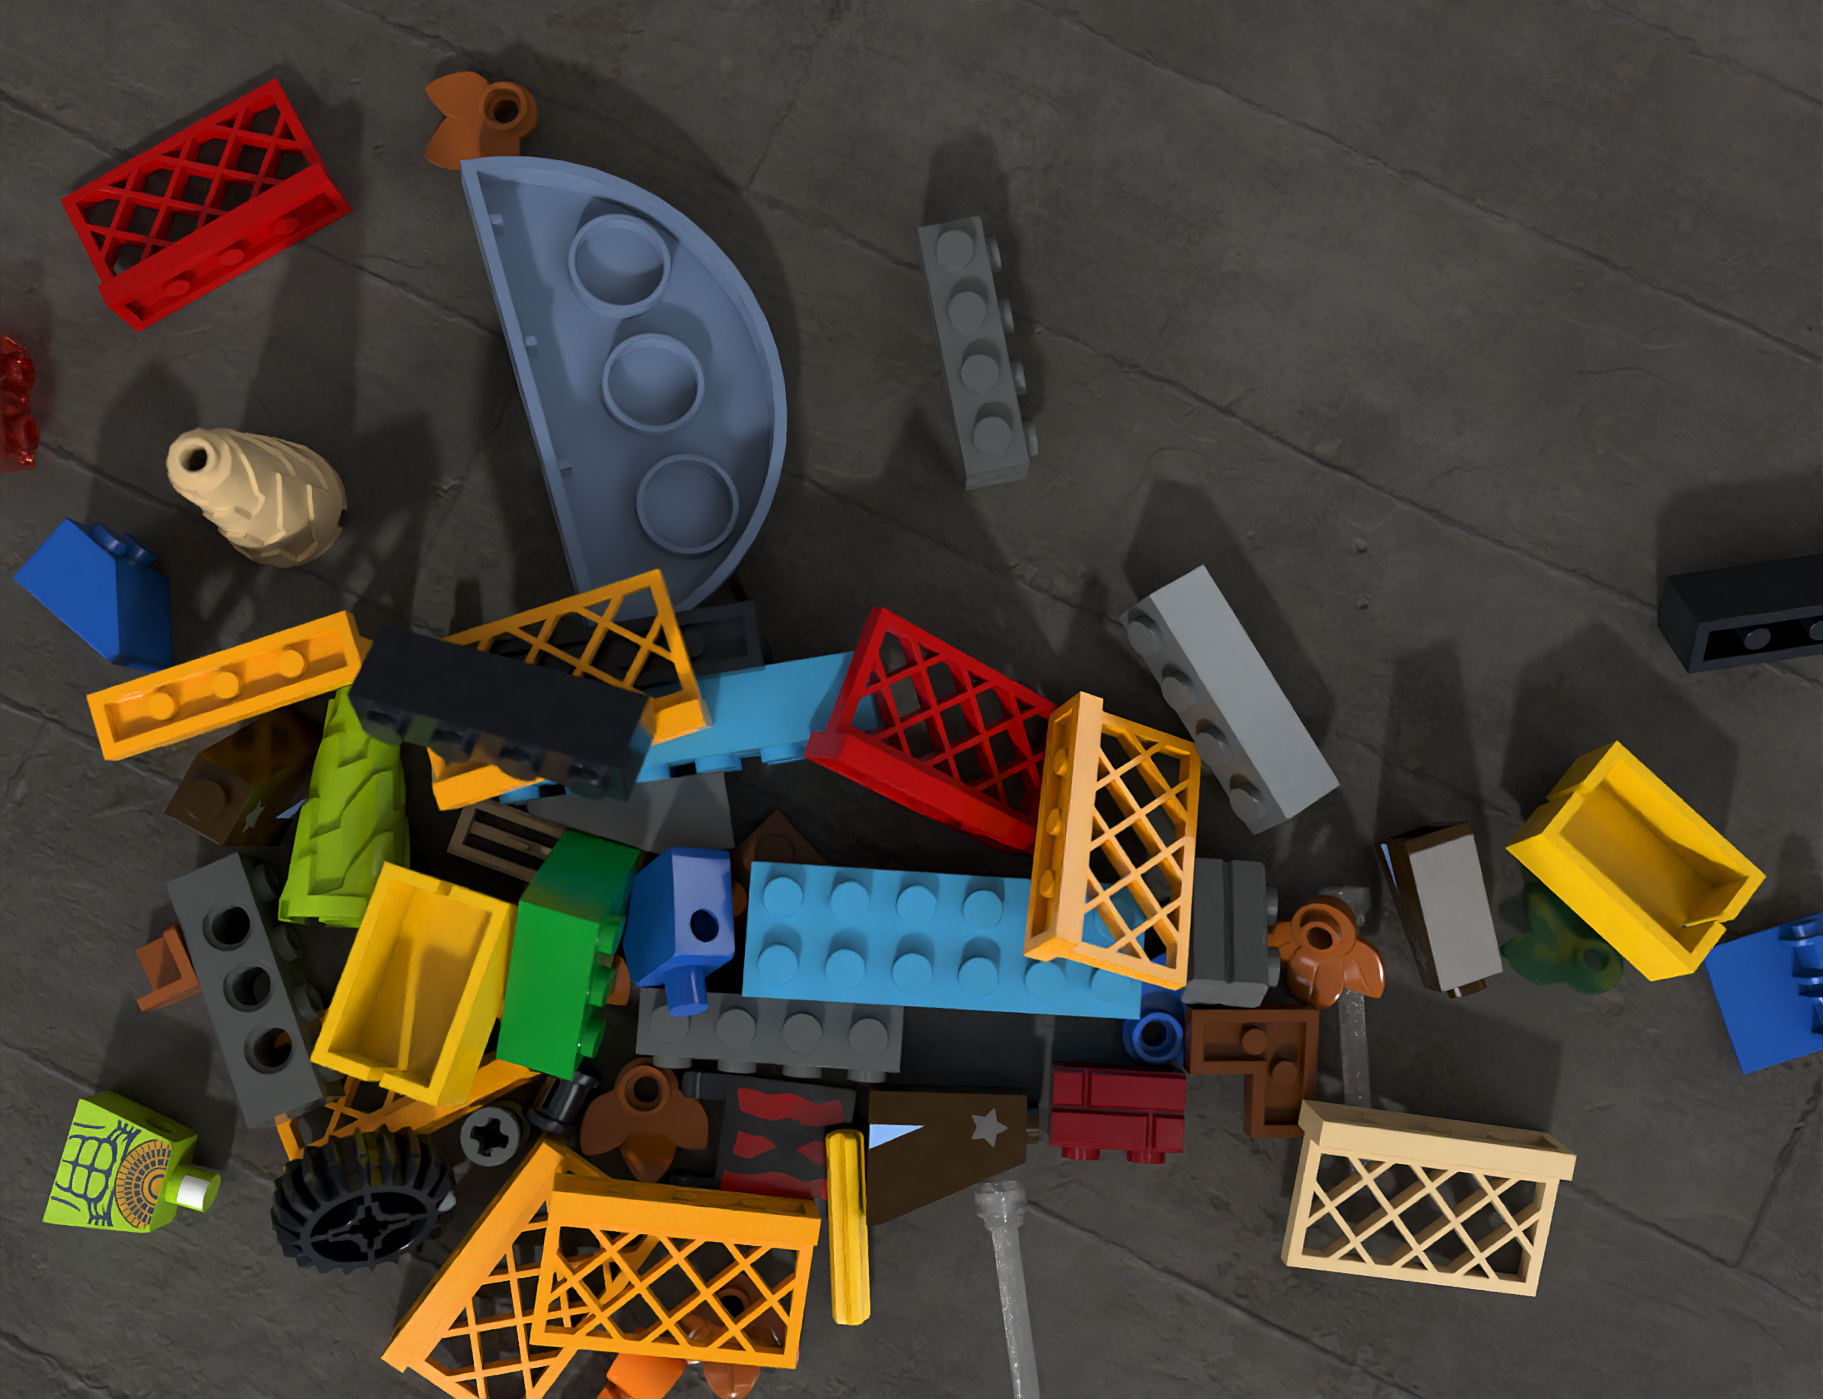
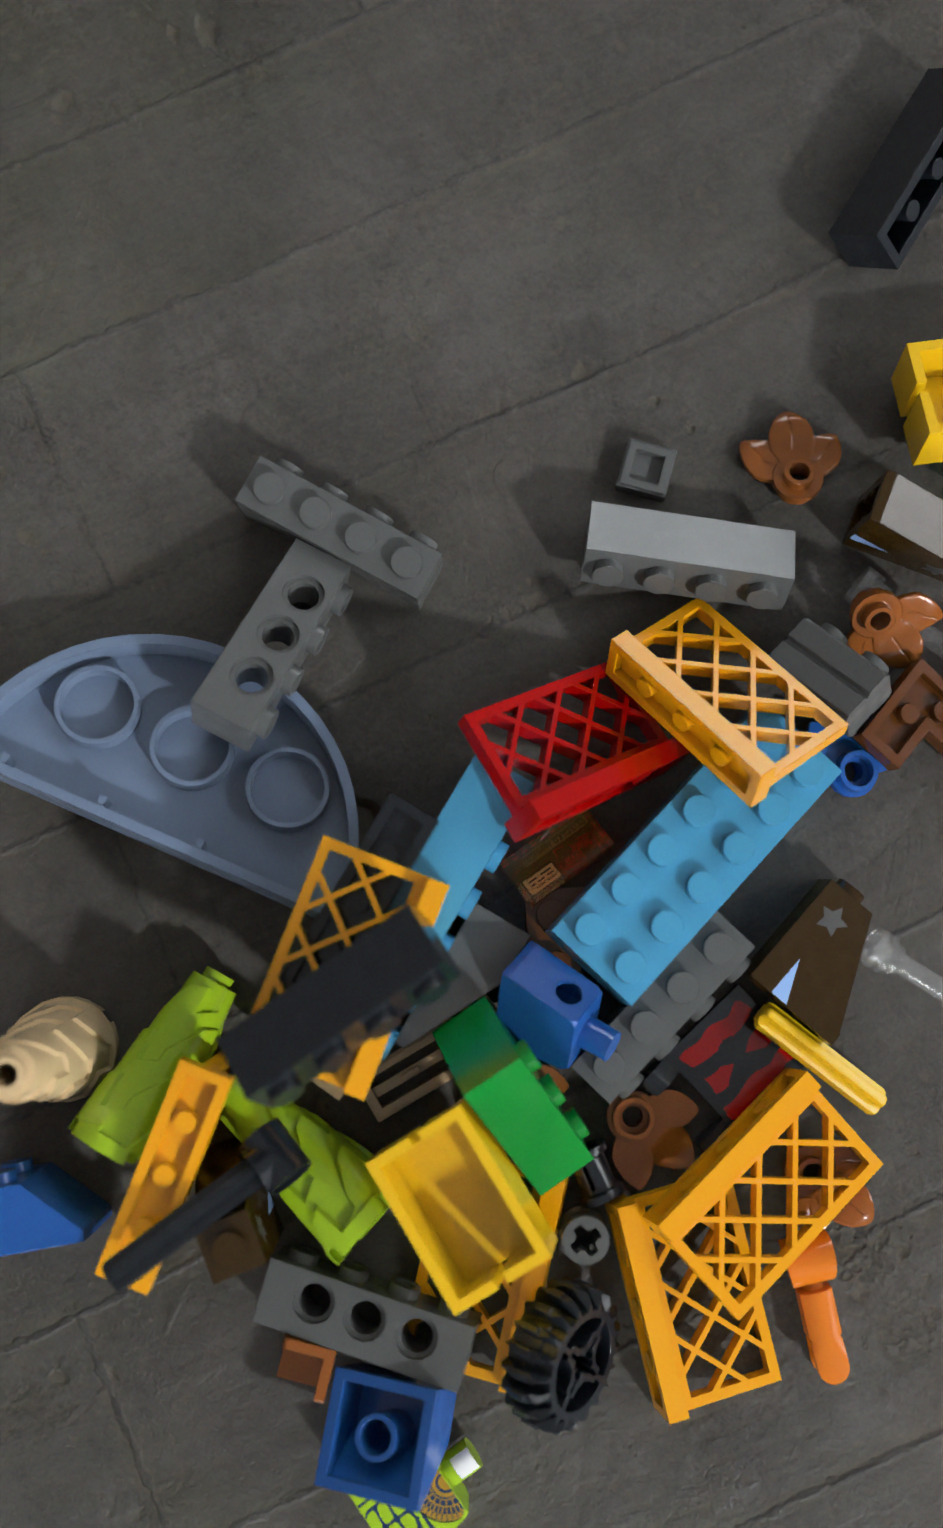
camera: 60 degrees left, 0 degrees up
dark red brick [1047,1060,1186,1164] -> none
none -> lime cone [68,966,237,1166]
none -> black axle [101,1118,312,1292]
none -> dark grey brick [191,538,353,752]
none -> blue slope [314,1363,457,1512]
none -> clear orange tile [500,810,614,908]
none -> dark grey tile [614,437,678,503]
none -> dark orange plate [739,411,842,505]

